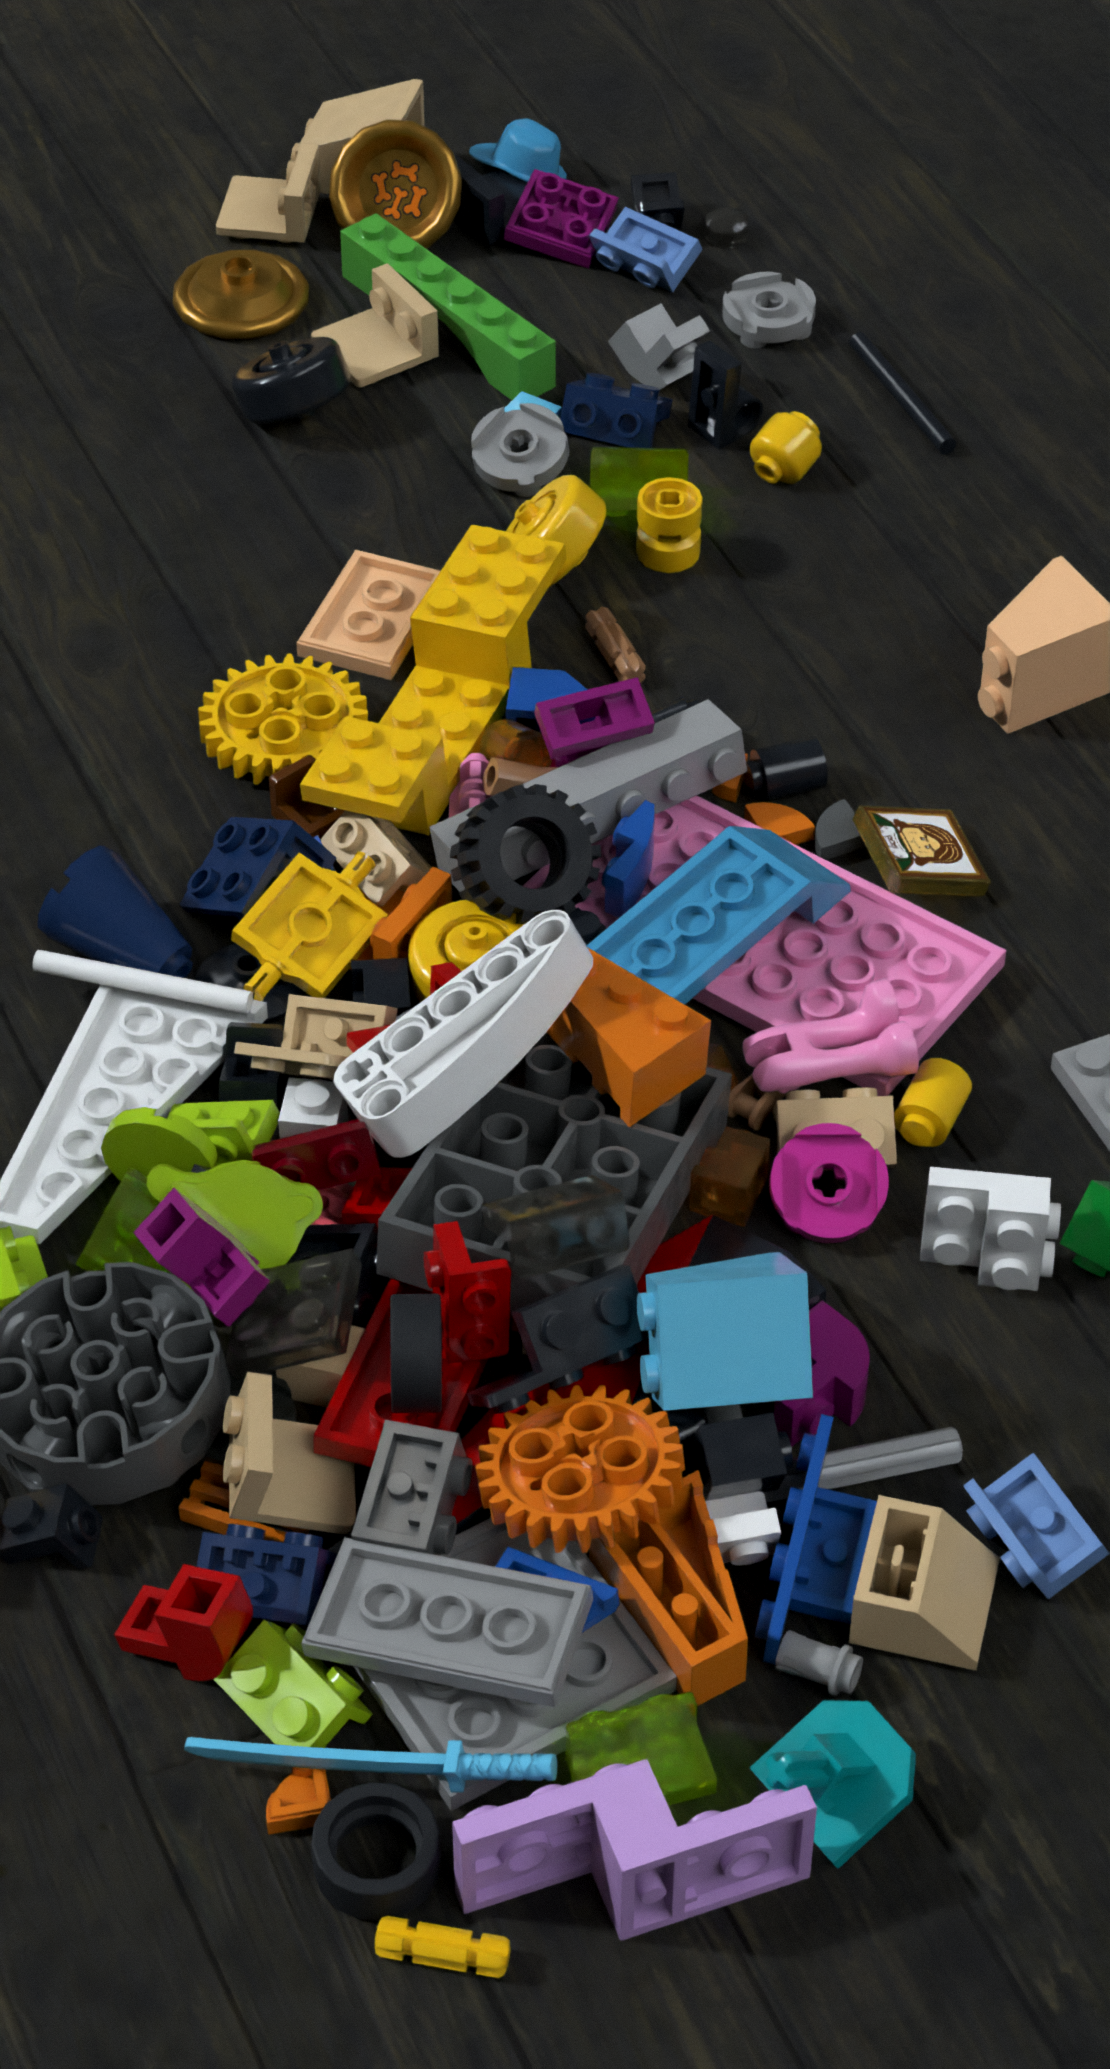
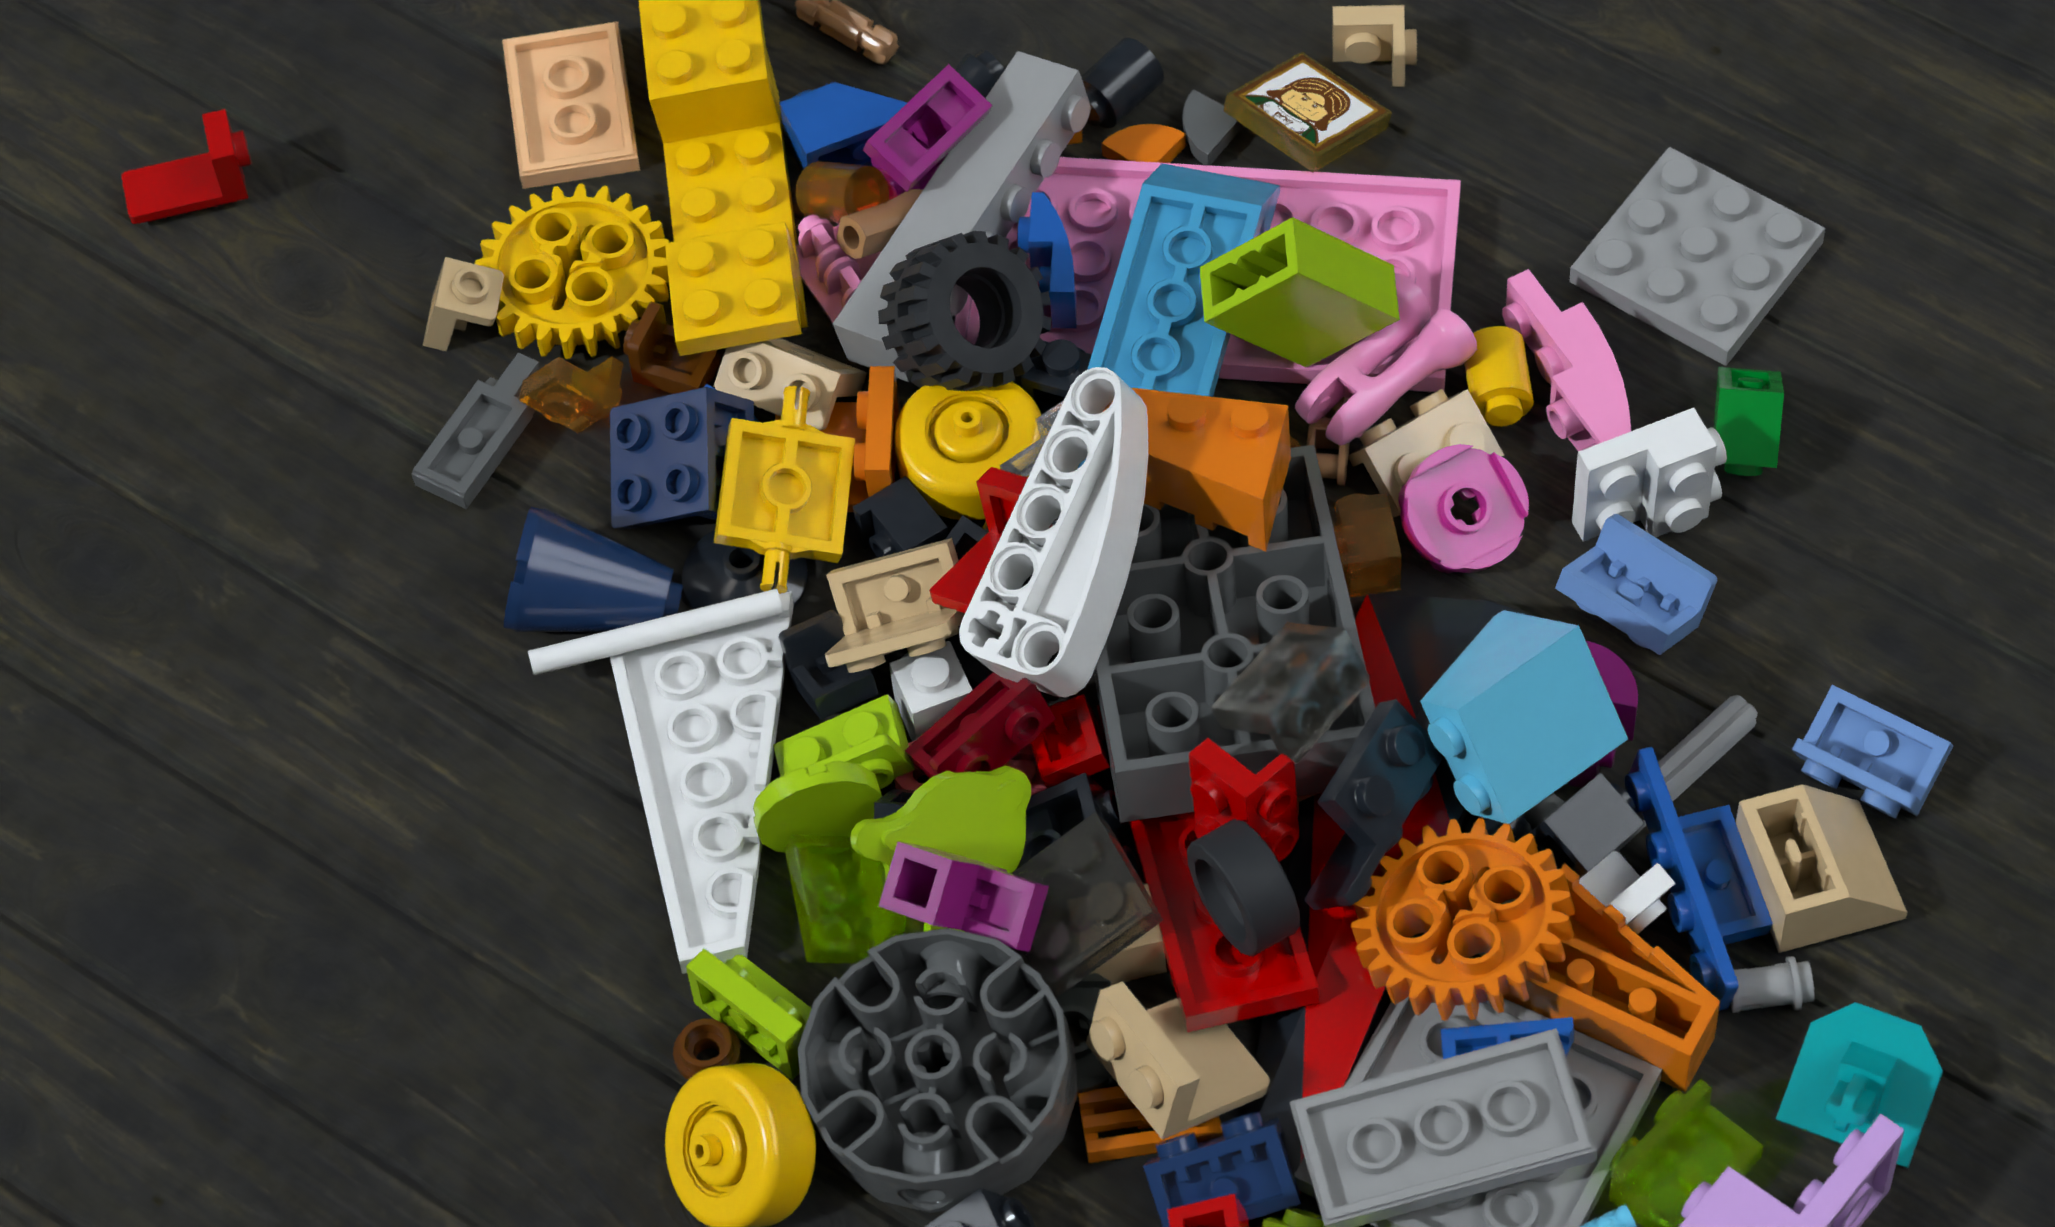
camera: 25 degrees left, 10 degrees up
dark grey bracket [351,1420,473,1556] -> none
none -> red bracket [121,109,252,224]
none -> dark grey hinge [411,353,544,509]
none -> tan bracket [423,257,504,351]
none -> clear orange bracket [519,357,623,433]
none -> lime brick [1200,217,1400,368]
none -> tan bracket [1333,5,1417,87]
none -> bright pink slope [1502,269,1631,452]
none -> medium blue bracket [1555,514,1717,655]

